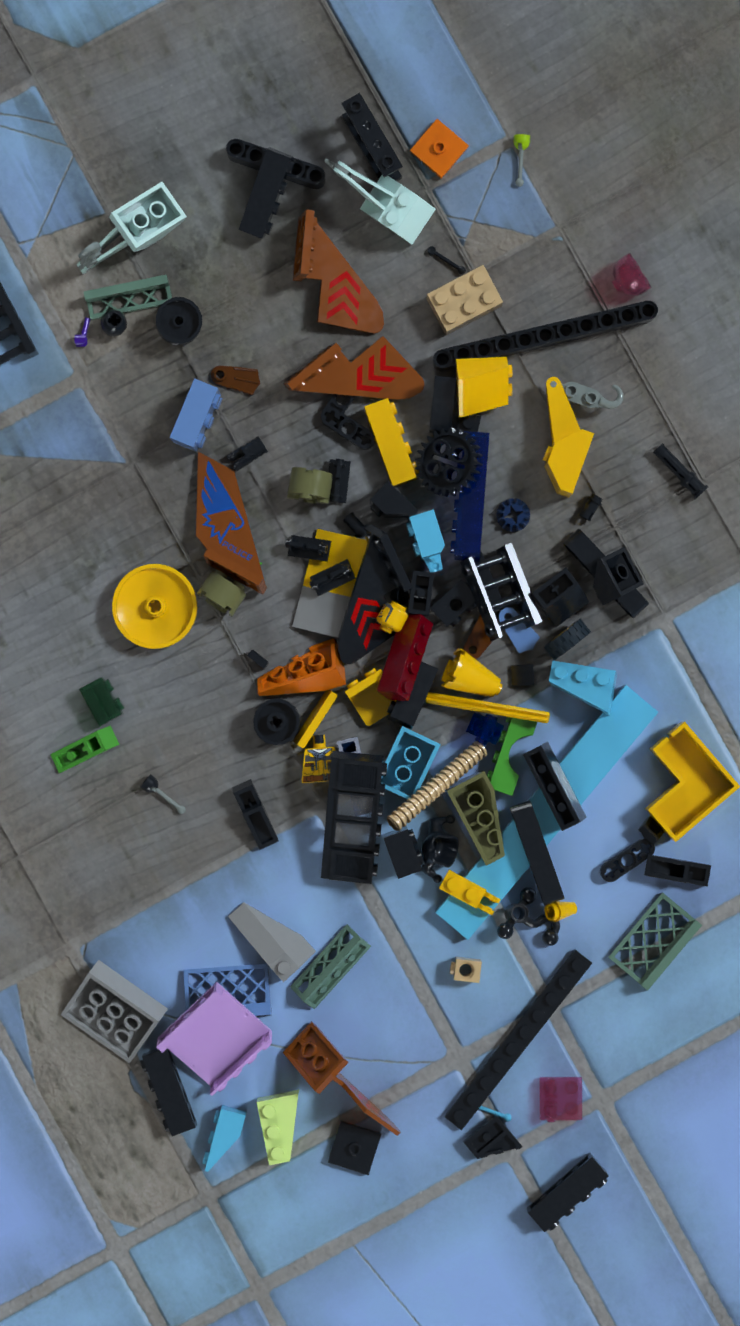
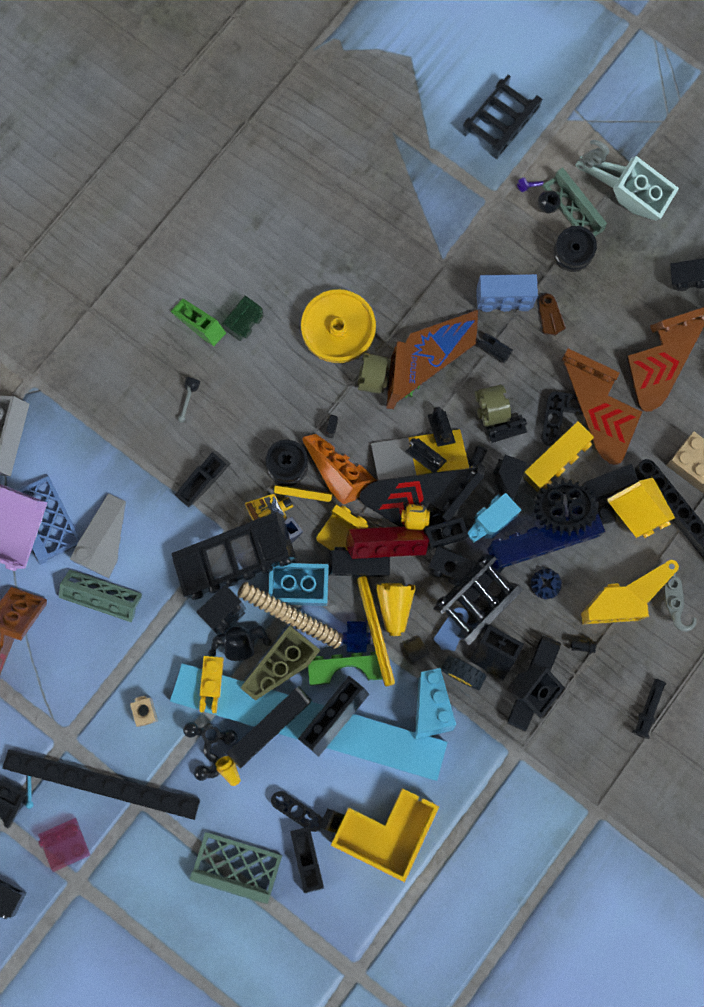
camera: 65 degrees right, 10 degrees down
reddish brown piece [463,615,499,659] -> none

